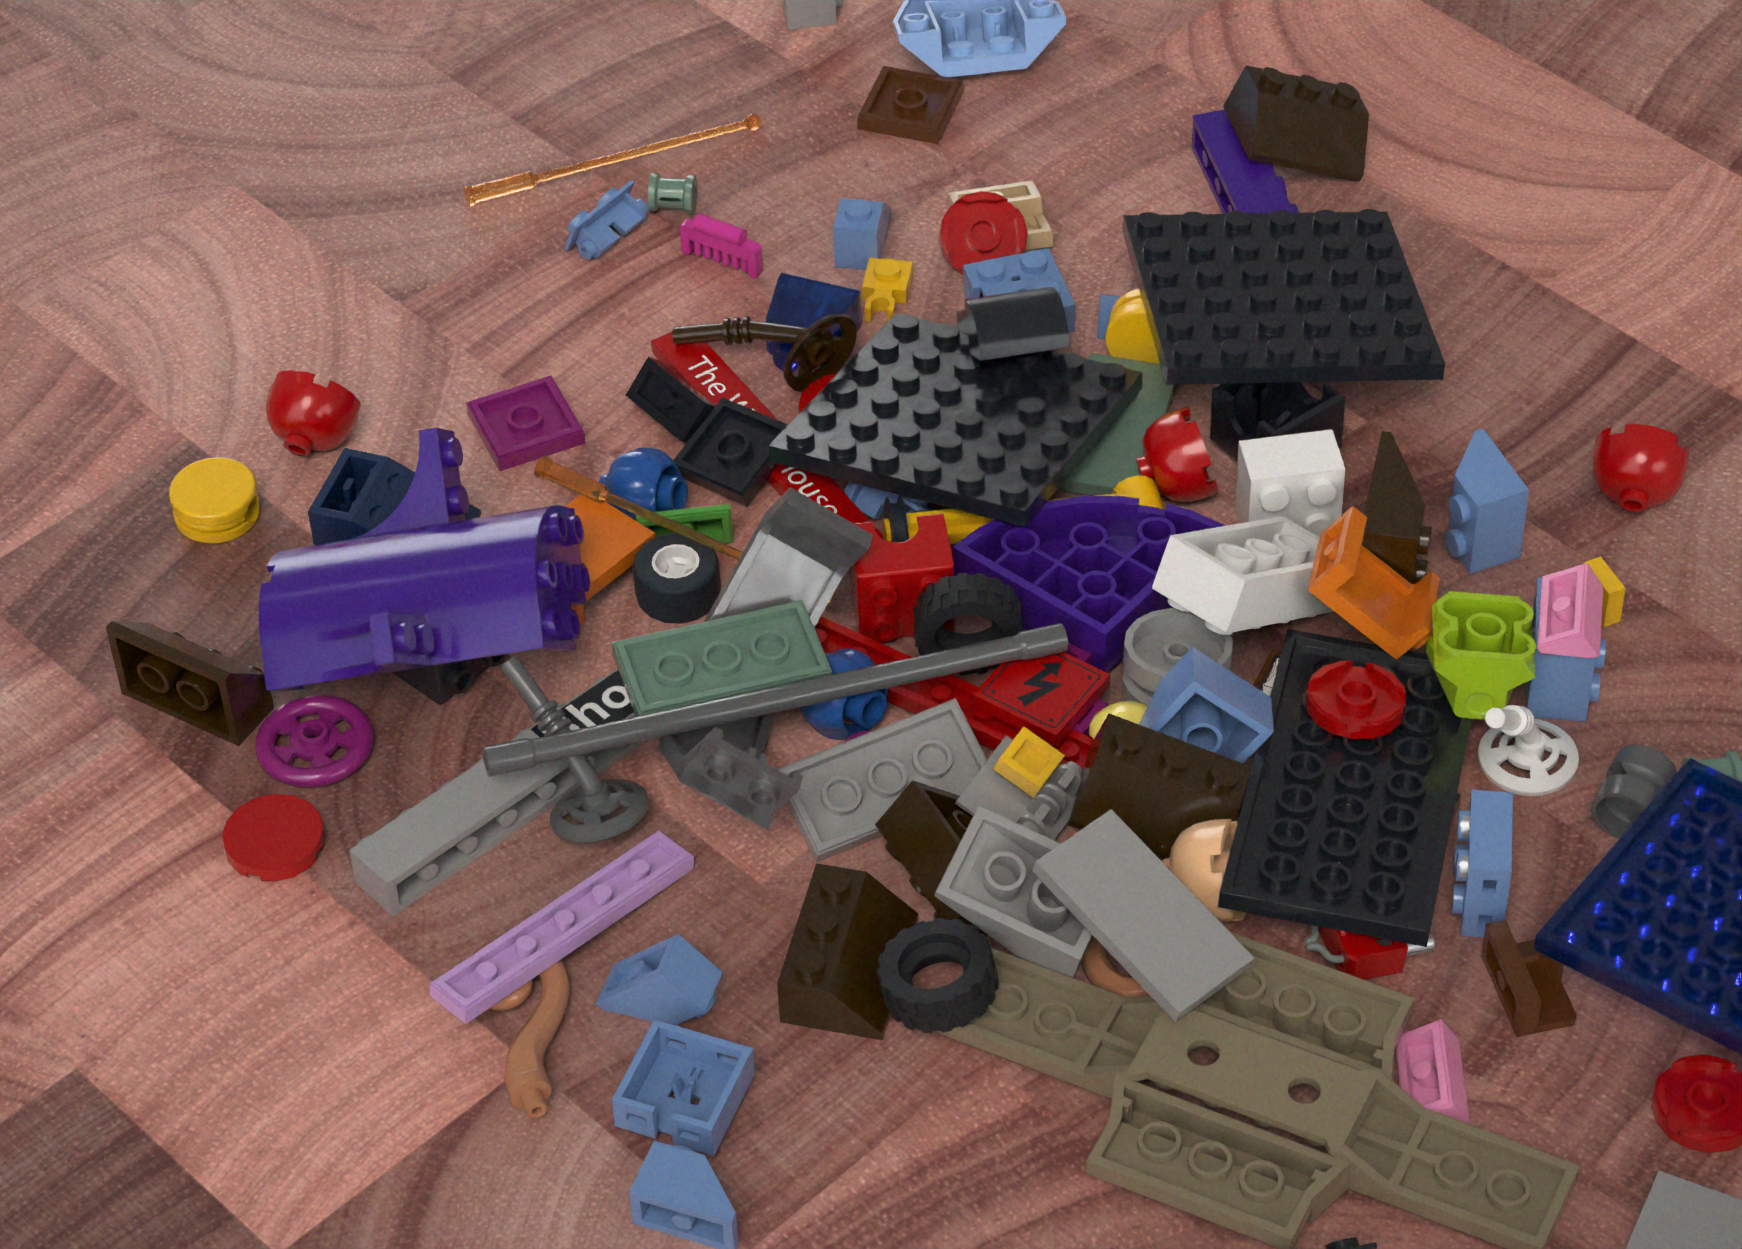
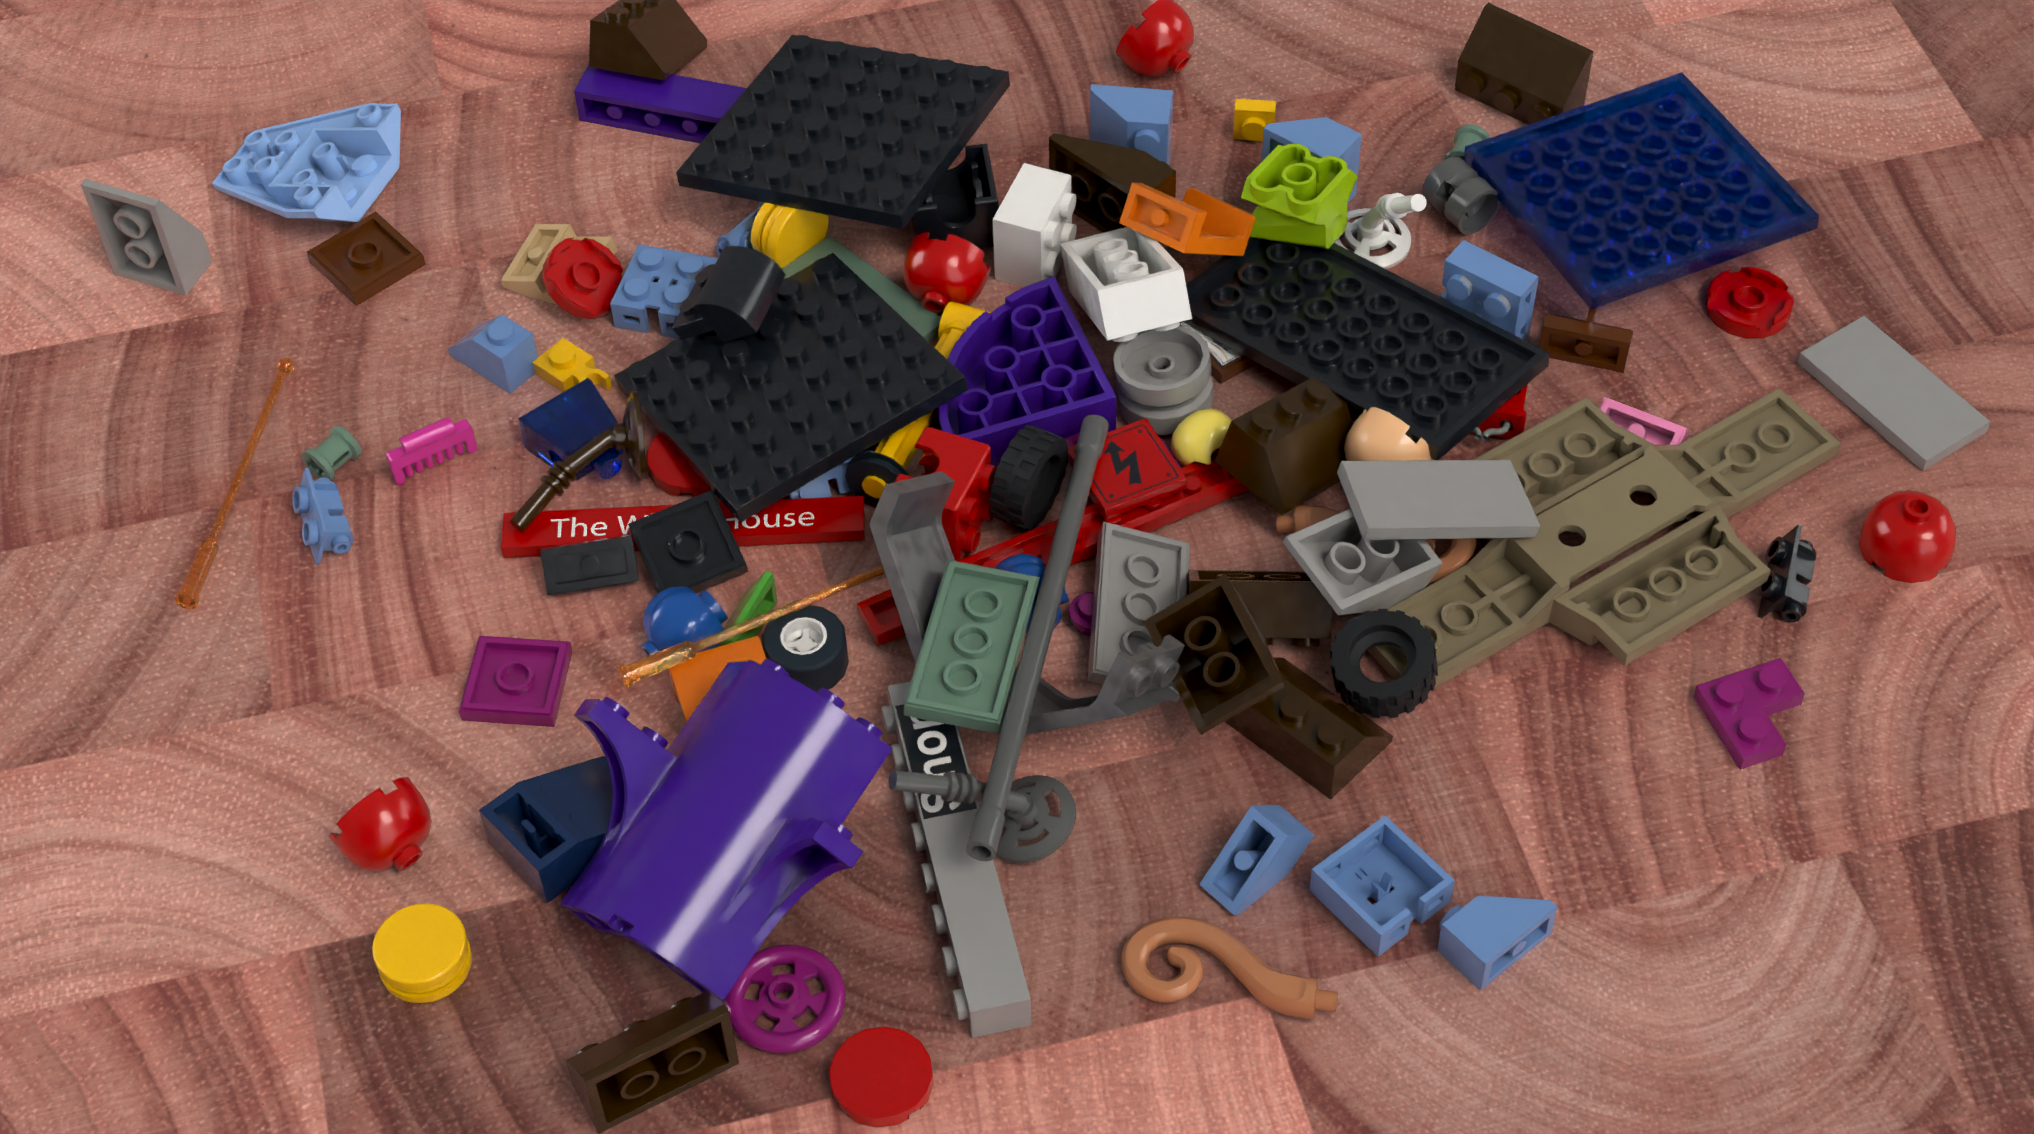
camera: 60 degrees left, 5 degrees up
lavender tile [430,830,694,1024] -> none
light grey hinge [955,735,1083,840] -> none
yellow plate [993,726,1065,798] -> none
medium blue slope [1139,647,1274,763] -> none
red tile [1305,661,1406,739] -> none
bright pink slope [1537,563,1603,658] -> none
none -> dark brown slope [1143,574,1286,735]

